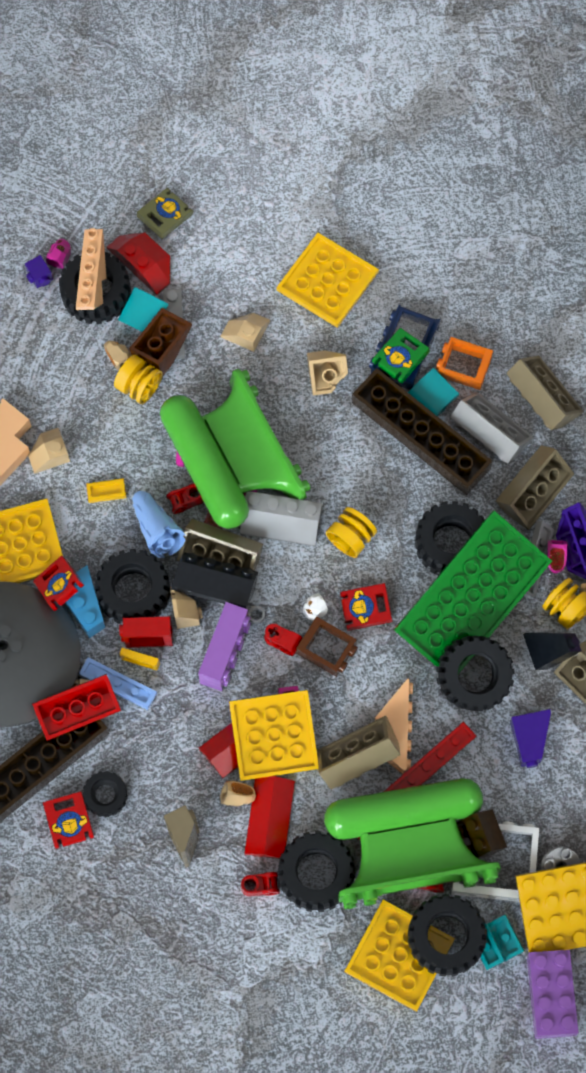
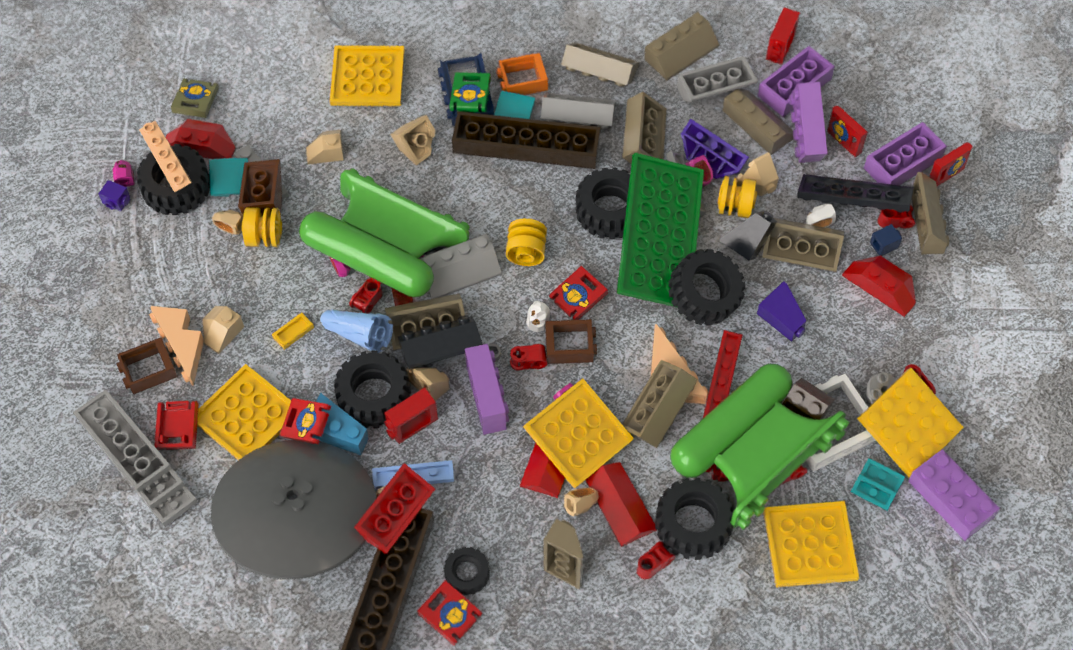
camera: 35 degrees left, 10 degrees down
yellow tile [119,648,160,671] -> none
black tyre [408,894,487,977] -> none

